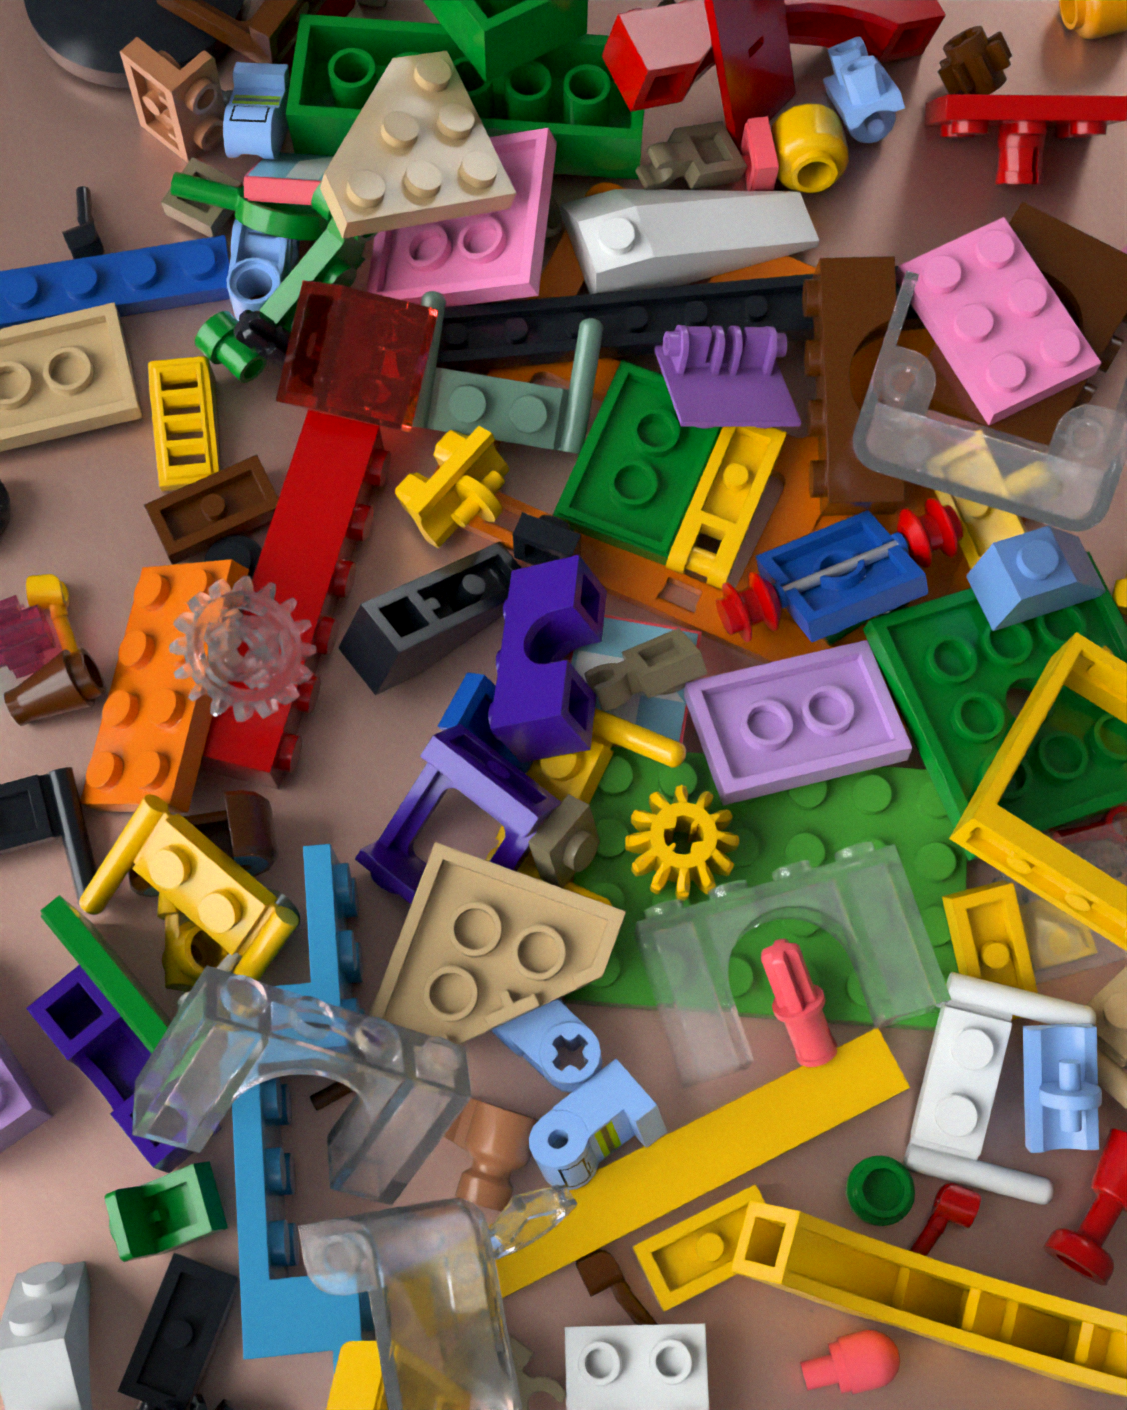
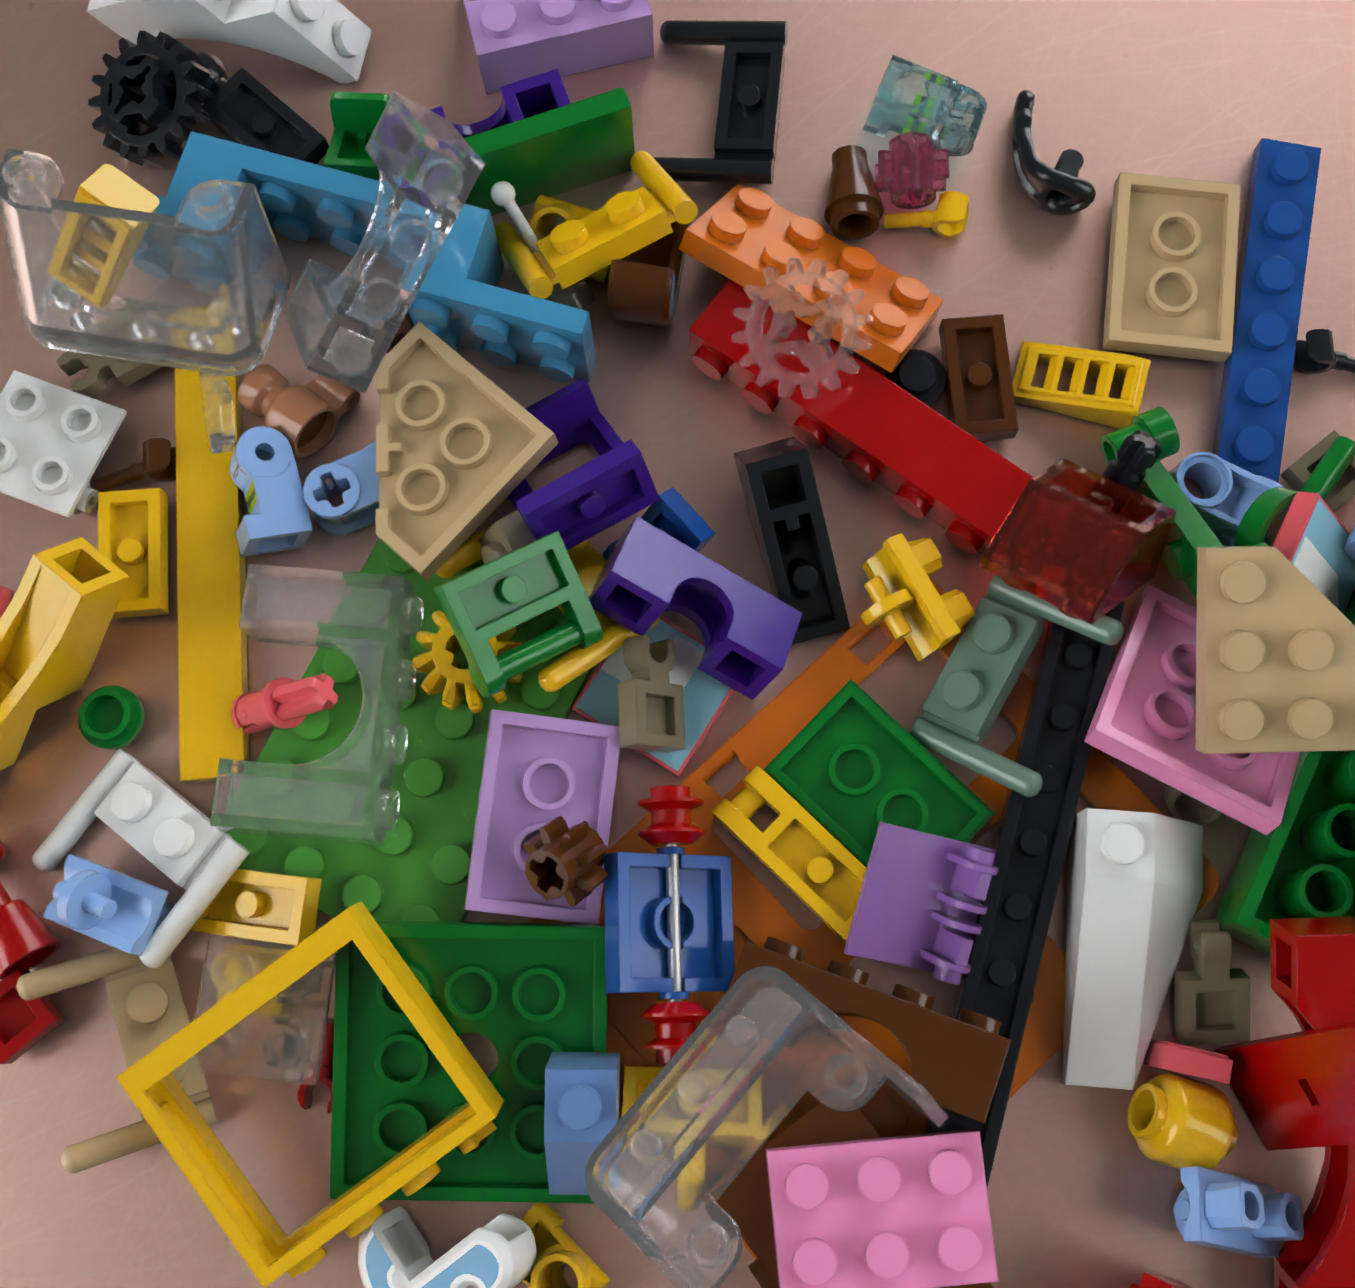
camera: 115 degrees right, 5 degrees up
black plate [513,512,581,565] -> none
red hand [909,1183,981,1256] -> none
none -> green plate [434,531,603,698]
none -> reddish brown gear [523,816,609,907]

